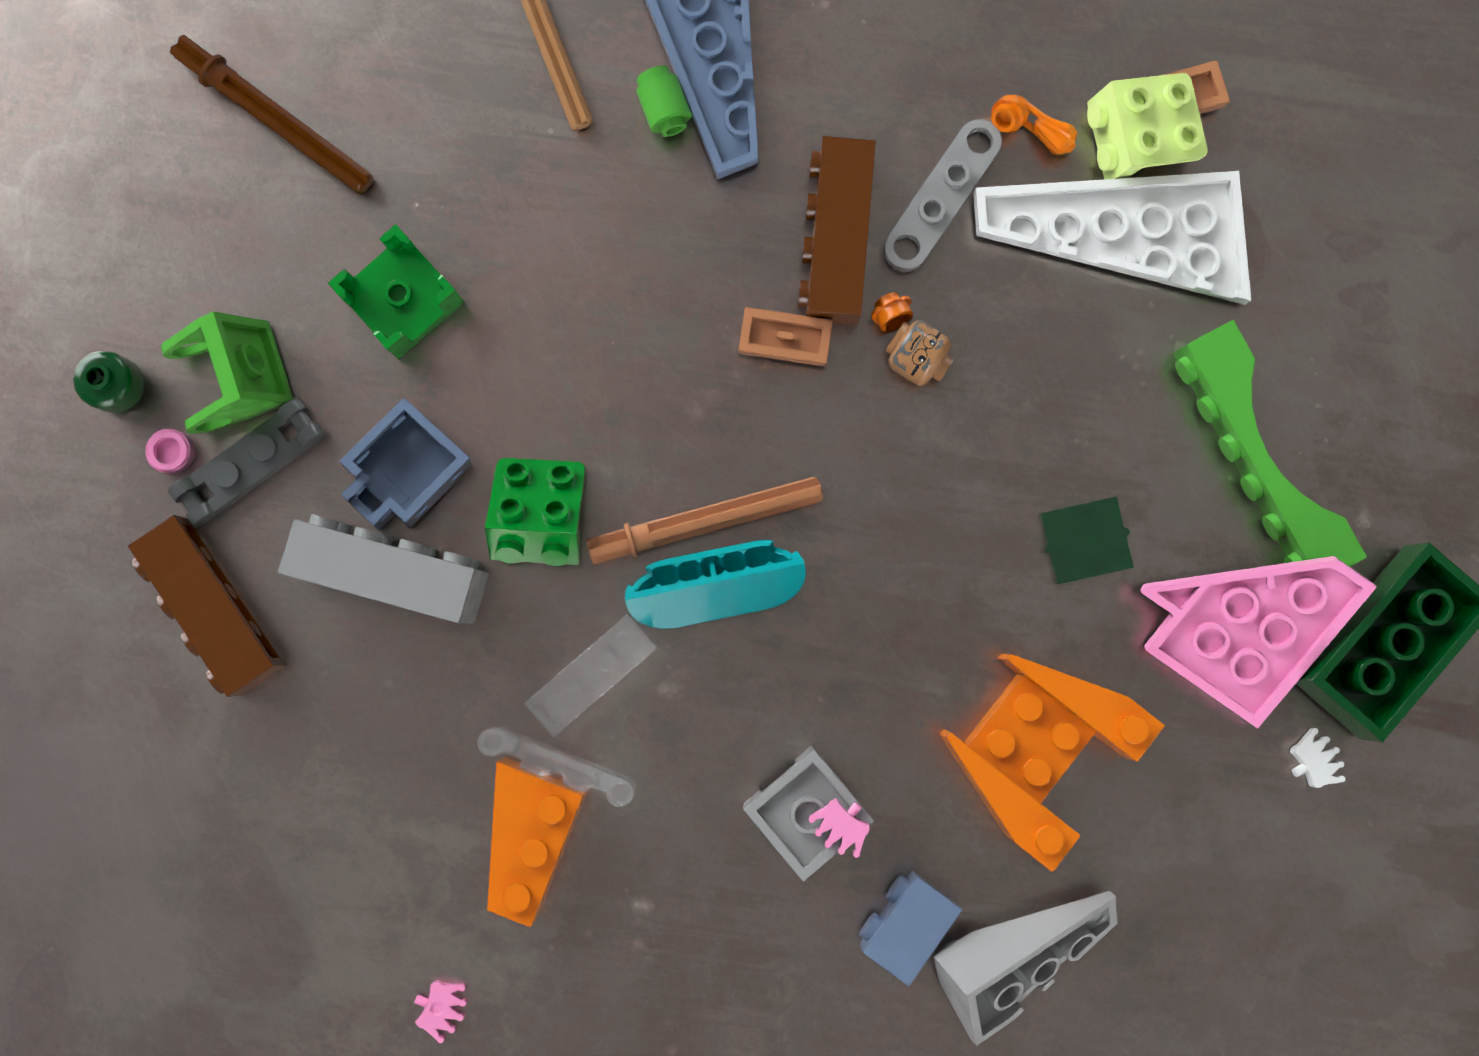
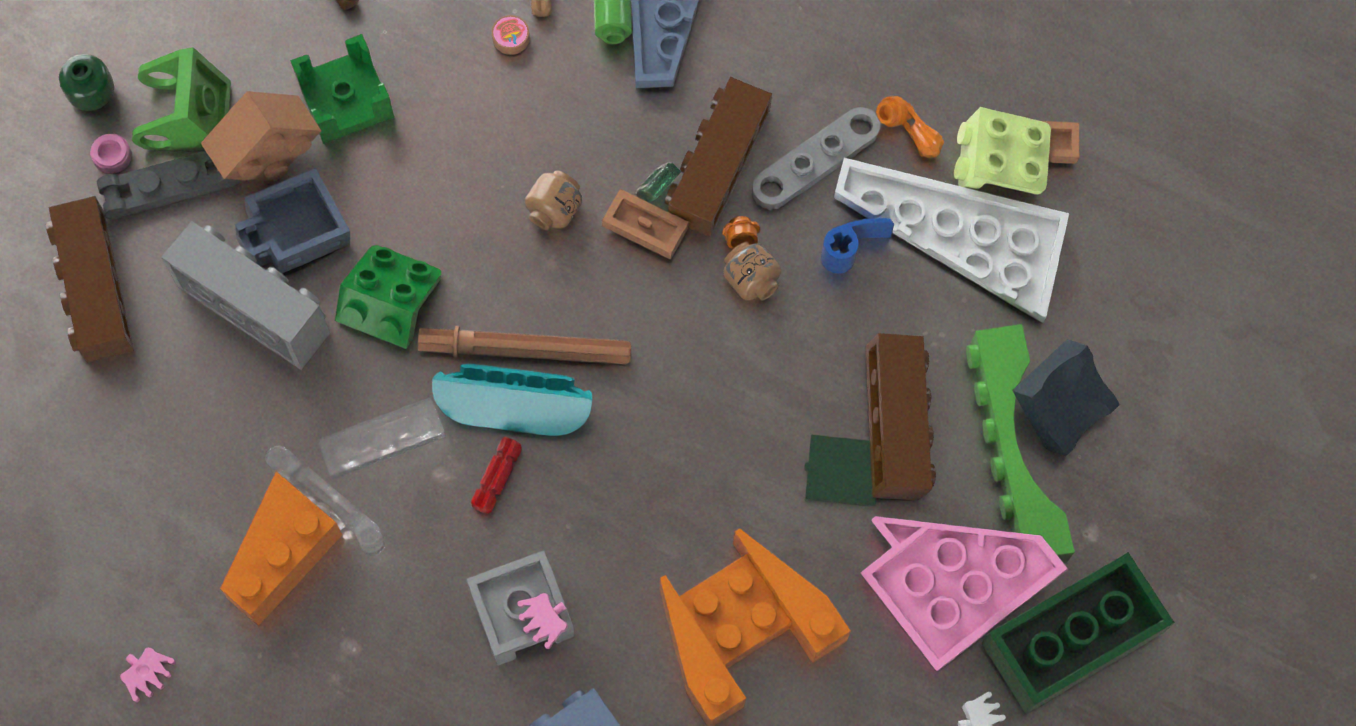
camera: 20 degrees right, 15 degrees down
none -> nougat brick [201,91,321,181]
none -> red axle [471,437,522,514]
none -> tile [492,15,530,55]
none -> medium nougat head [525,171,582,230]
none -> clear green tile [635,162,681,202]
none -> blue panel [821,218,894,274]
none -> reddish brown brick [865,333,936,500]
none -> black brick [1012,339,1120,456]

